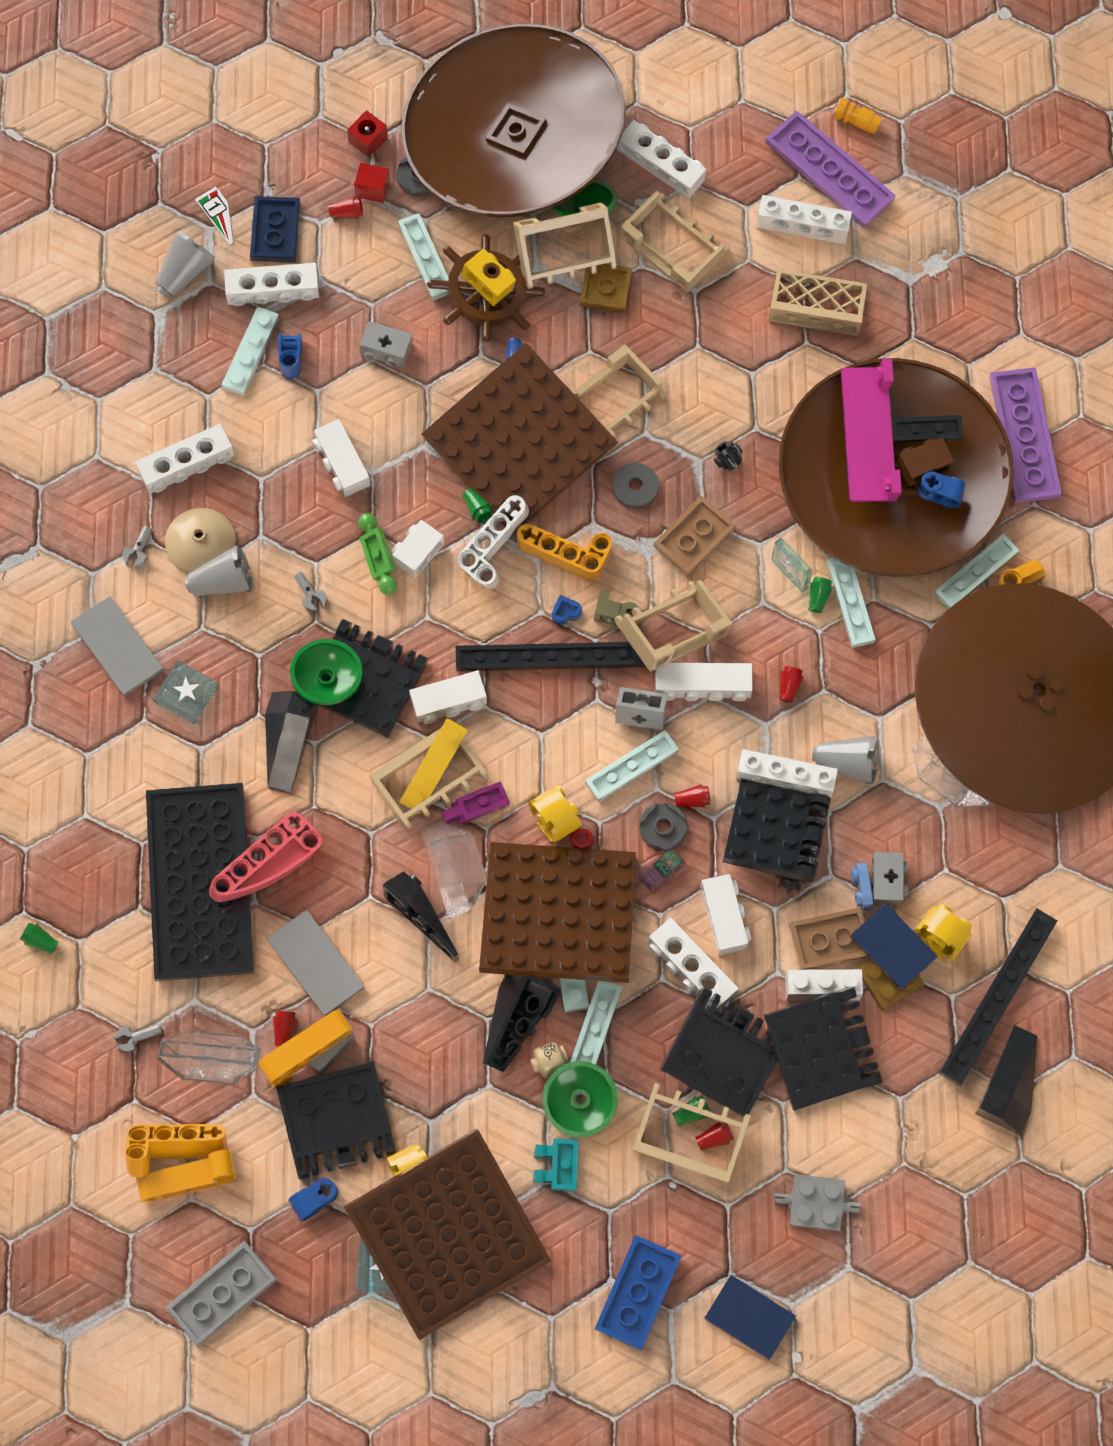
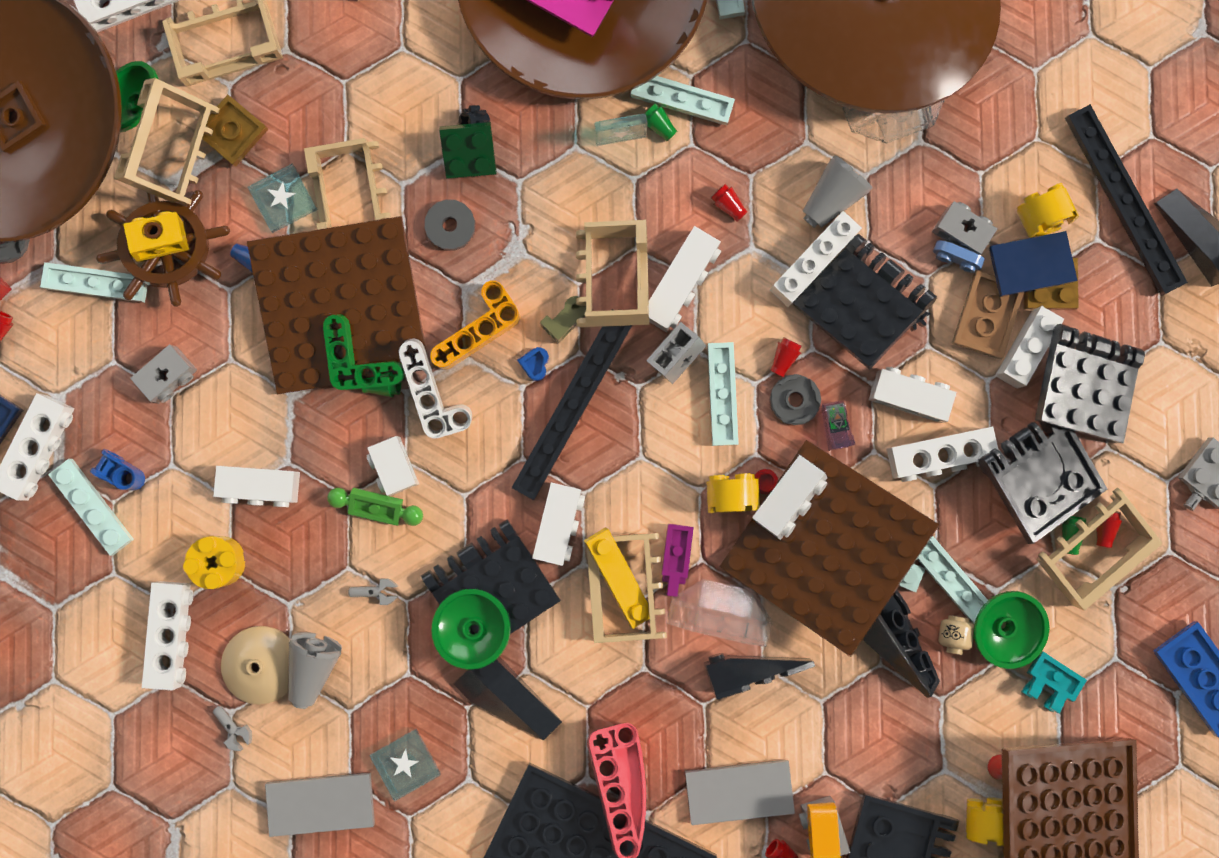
camera: 60 degrees left, 15 degrees up
medium nougat plate [653,496,736,576] -> none
none -> yellow brick [183,536,245,589]
none -> clear light blue tile [248,164,318,233]
none -> green beam [323,314,406,390]
none -> dark green plate [439,122,497,179]
none -> white brick [752,455,827,540]

